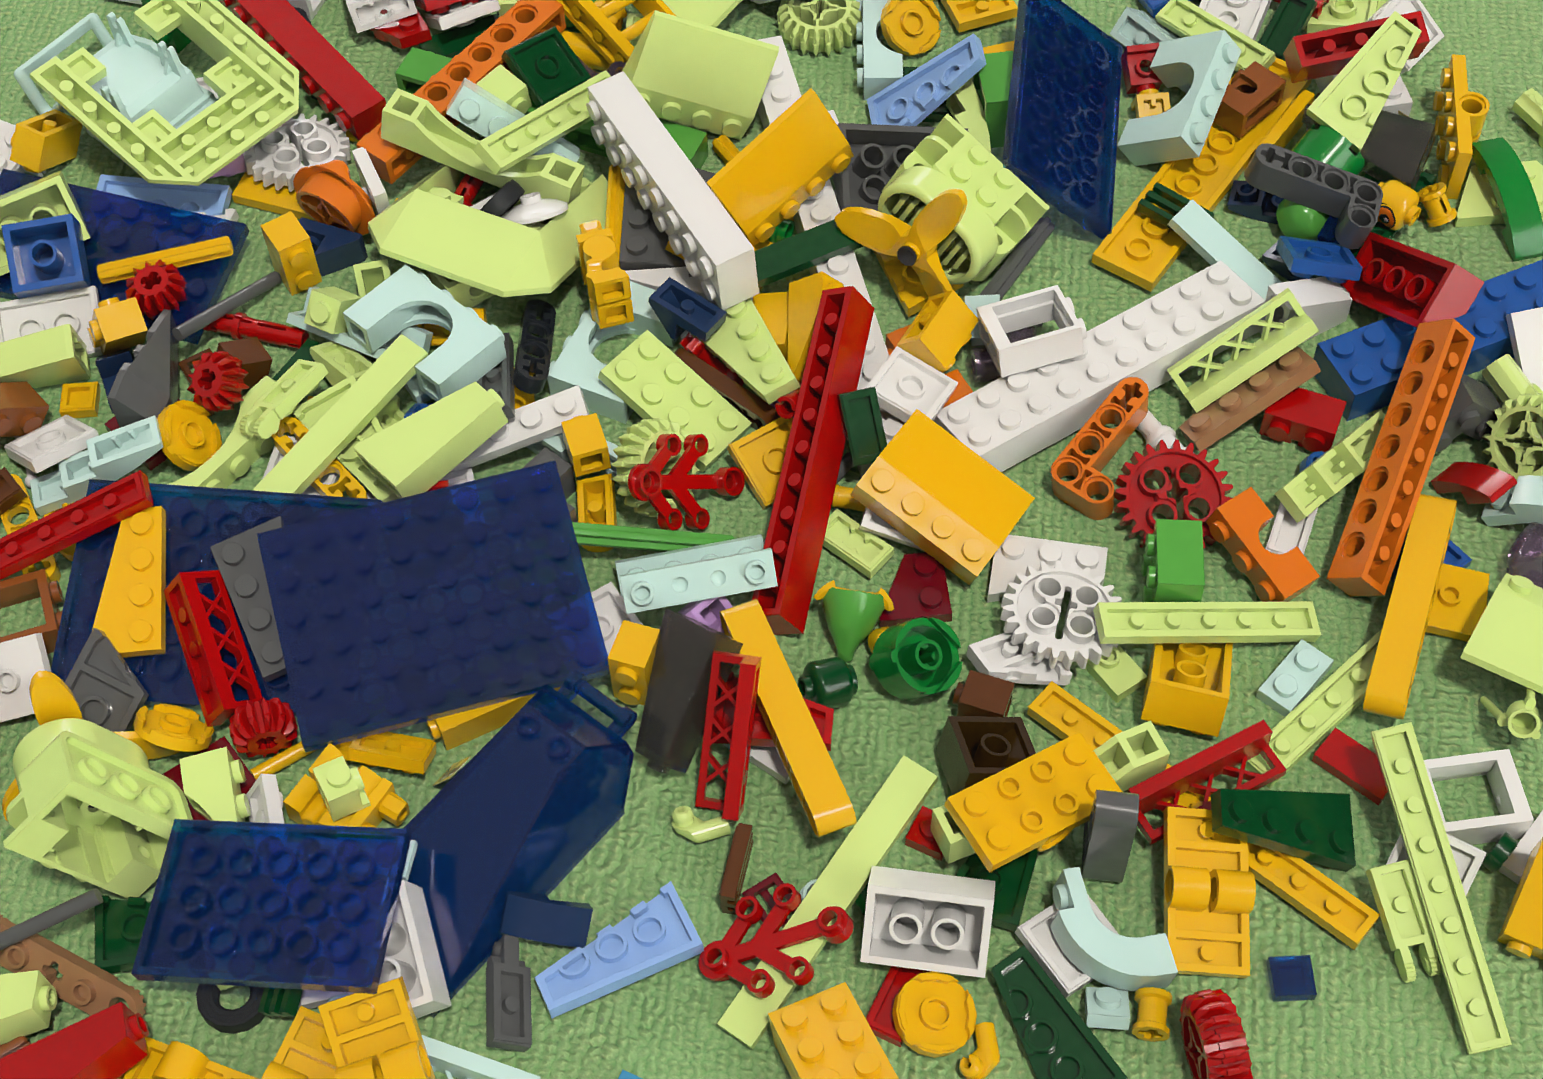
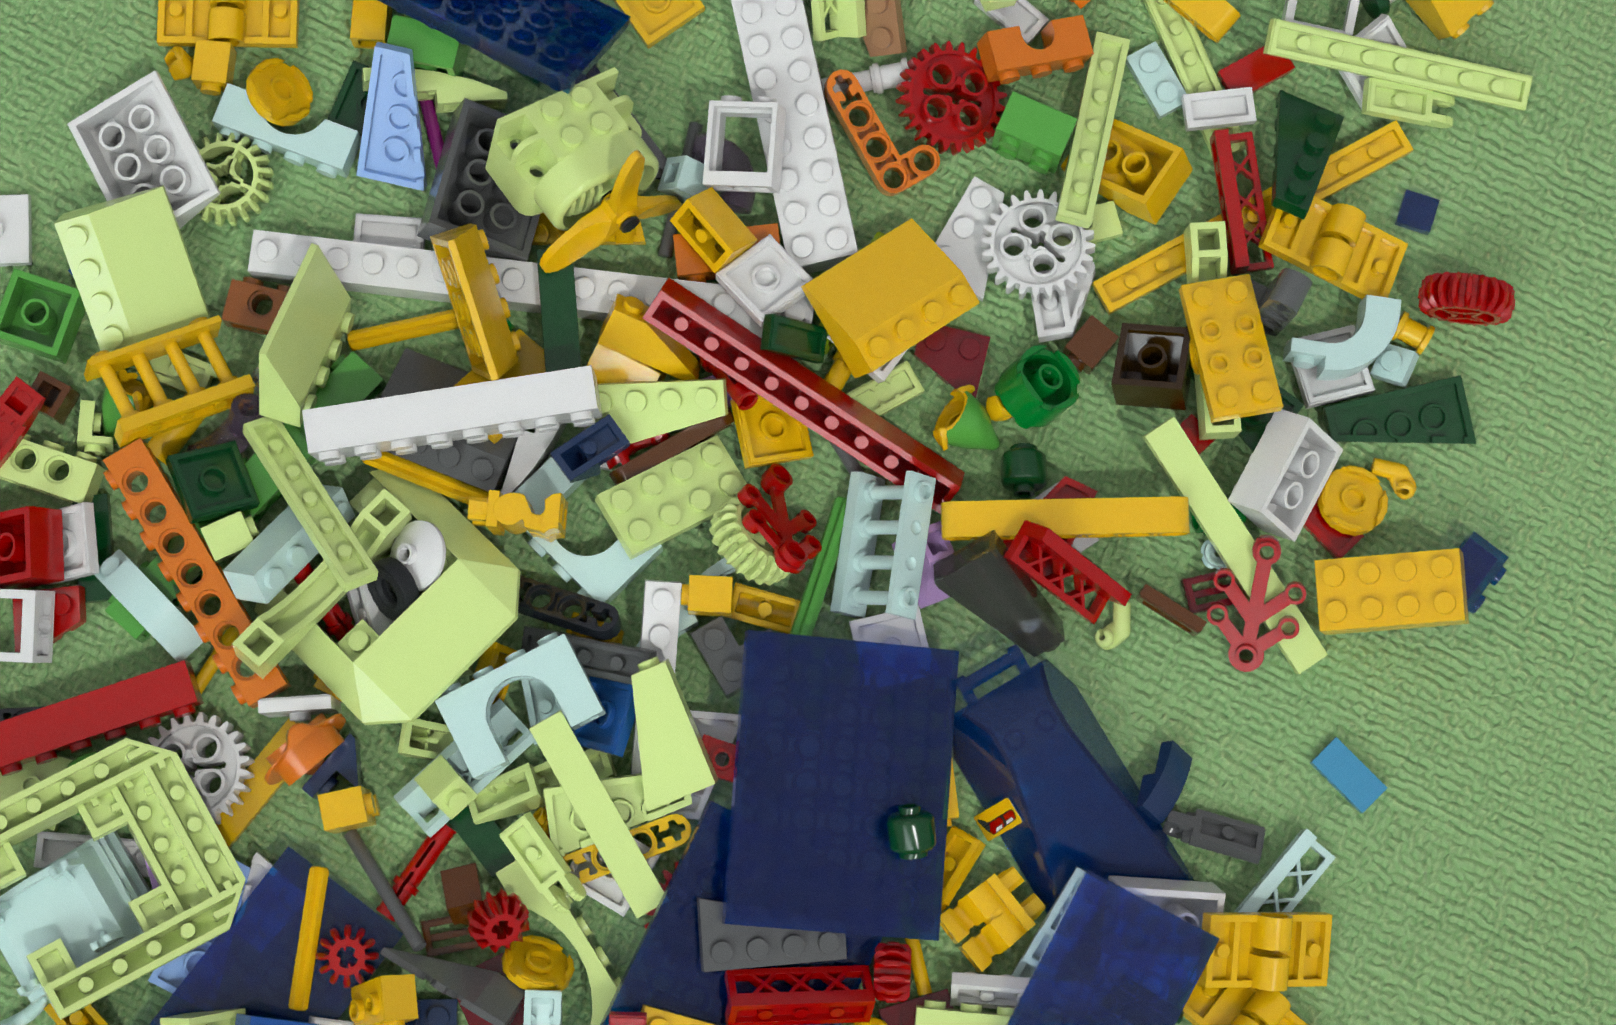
camera: 75 degrees left, 25 degrees up
yellowish green brick [312,756,371,822] -> none
light blue wing [534,881,704,1019] -> none
yellow brick [607,620,665,707] -> none
none -> light aqua arch [94,549,203,662]
none -> dark green head [887,803,936,860]
none -> white tile [1181,87,1257,132]

